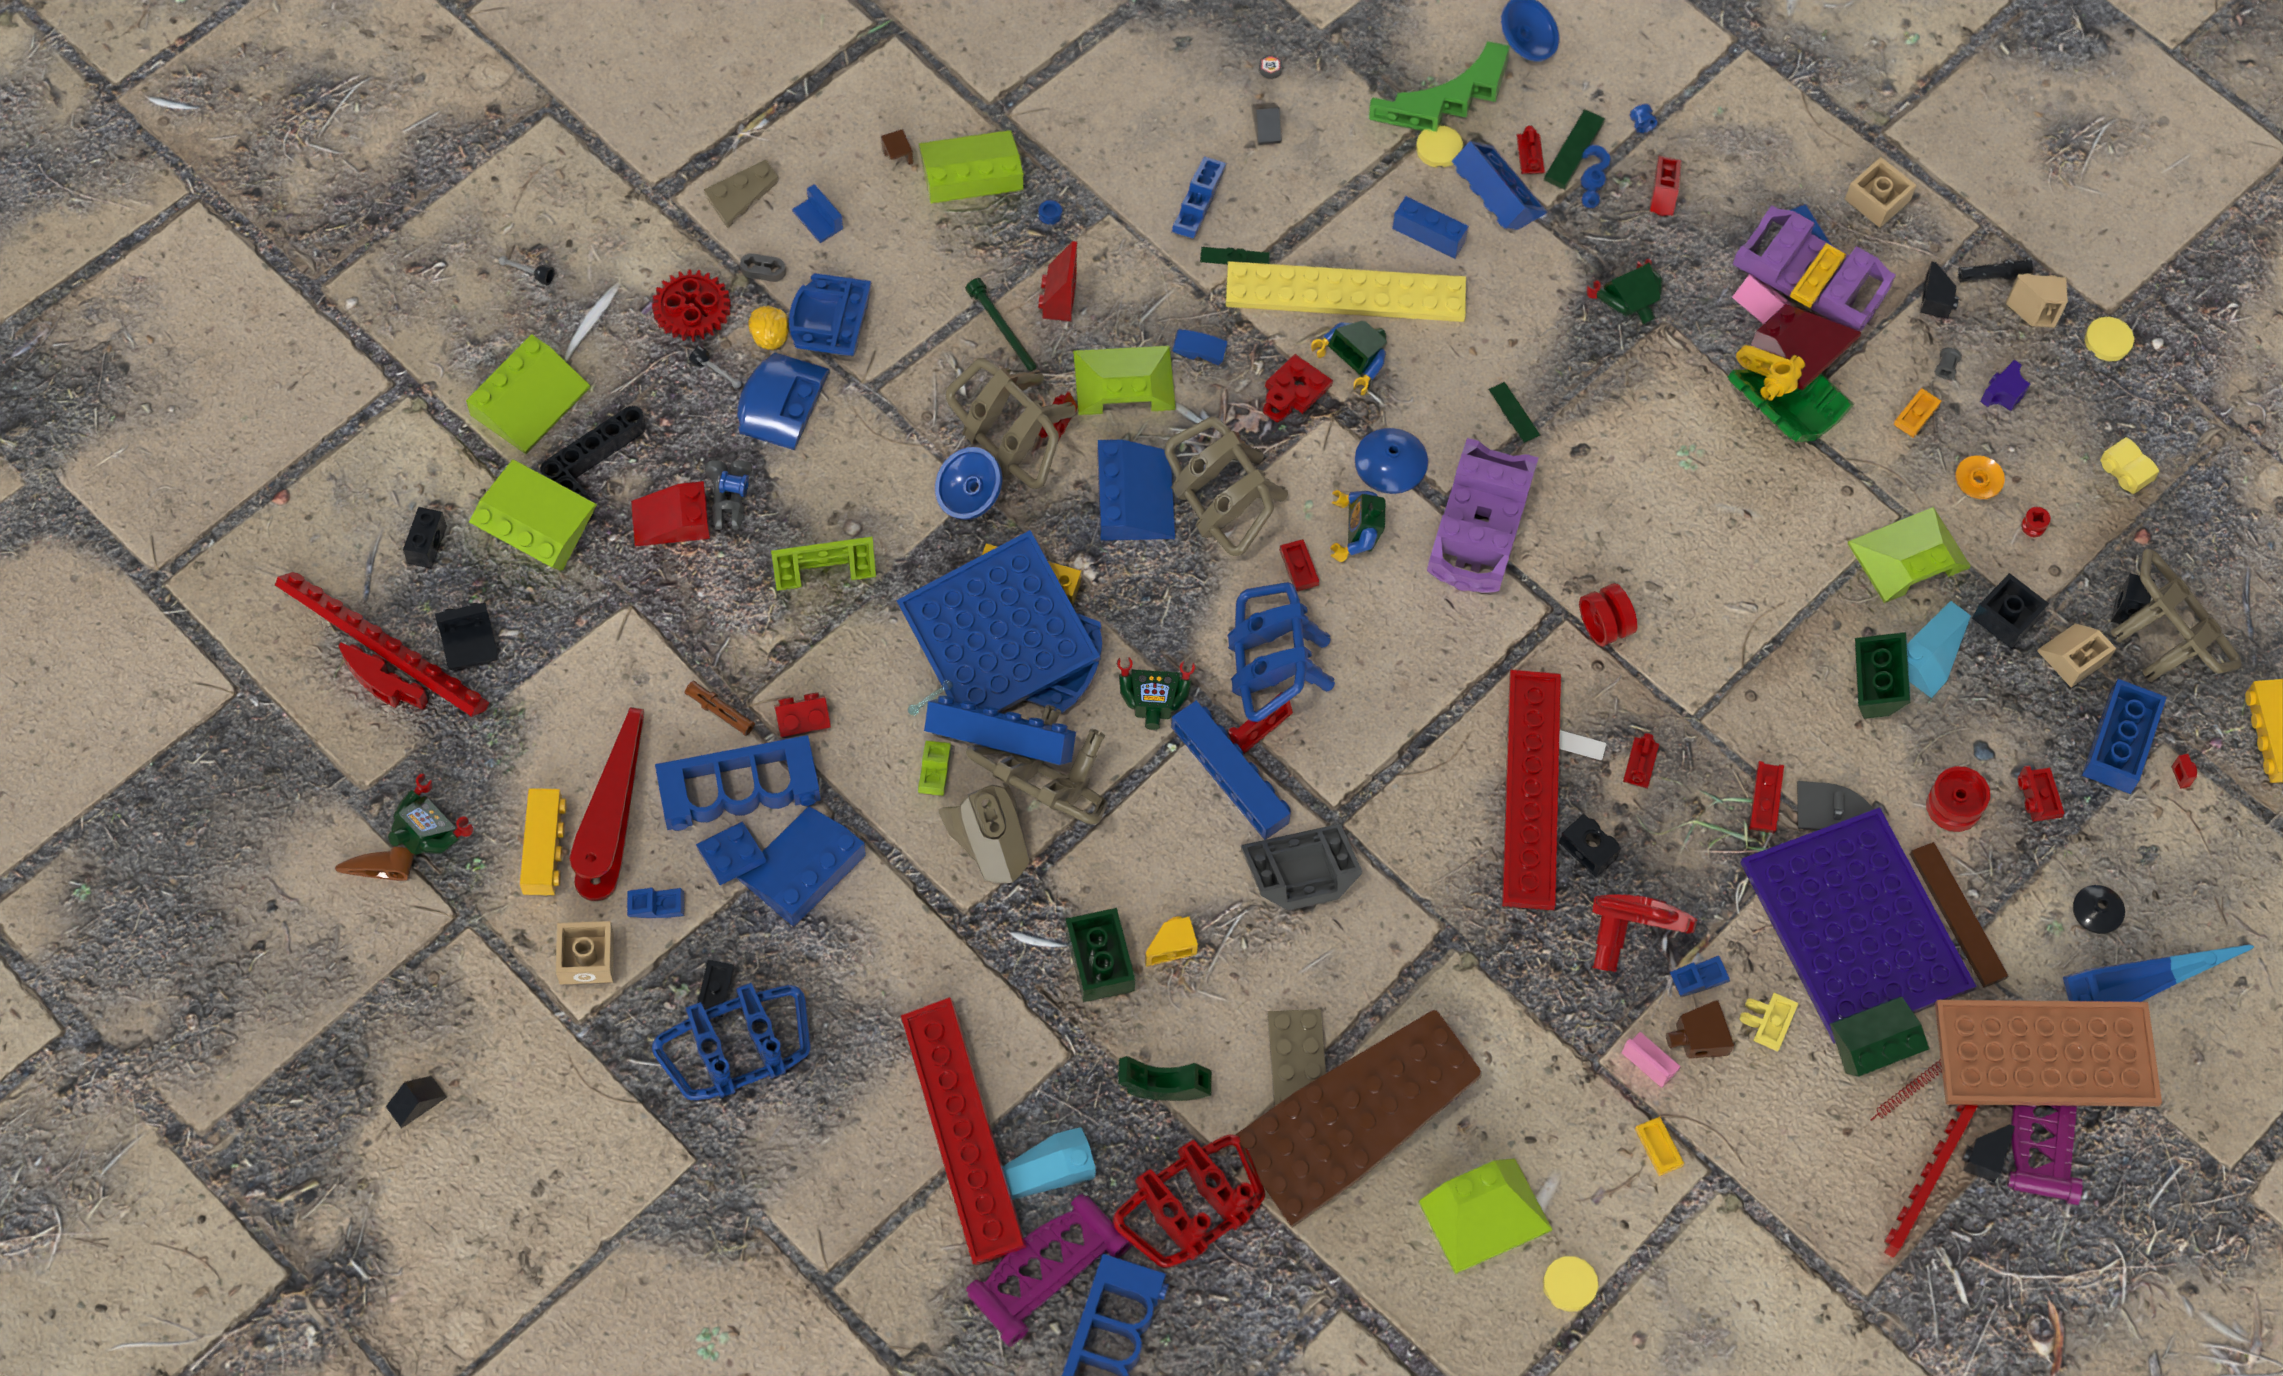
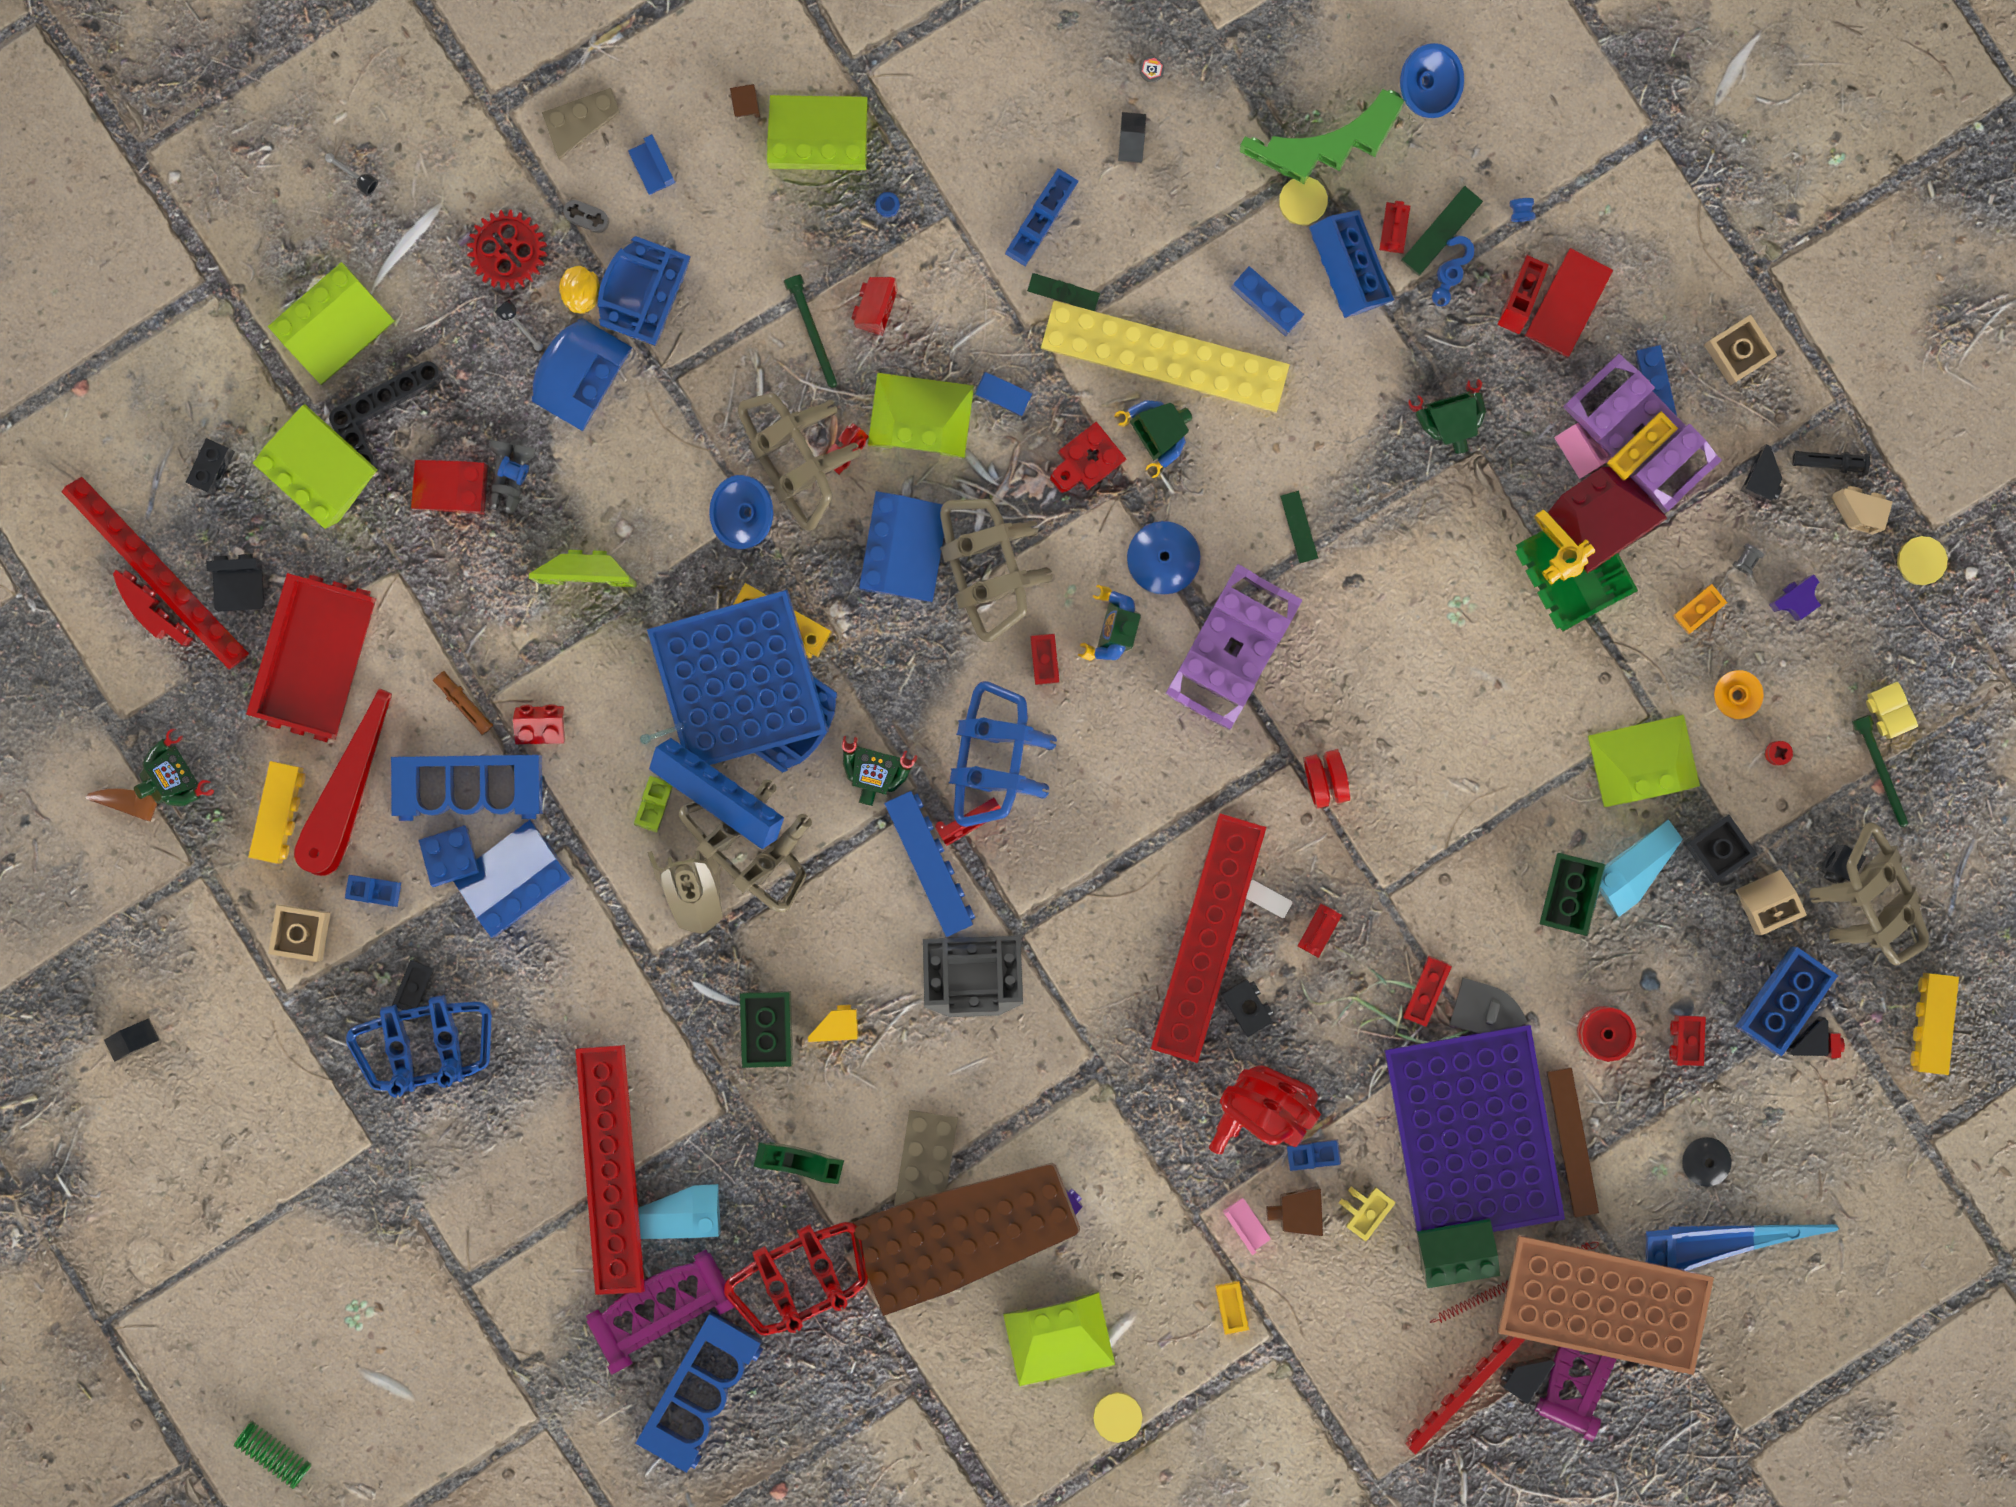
camera: 15 degrees right, 25 degrees up
none -> red panel [246,573,376,743]
none -> red tile [1525,248,1614,358]
none -> black slope [1786,1016,1828,1056]
none -> dark green piece [1852,715,1908,827]

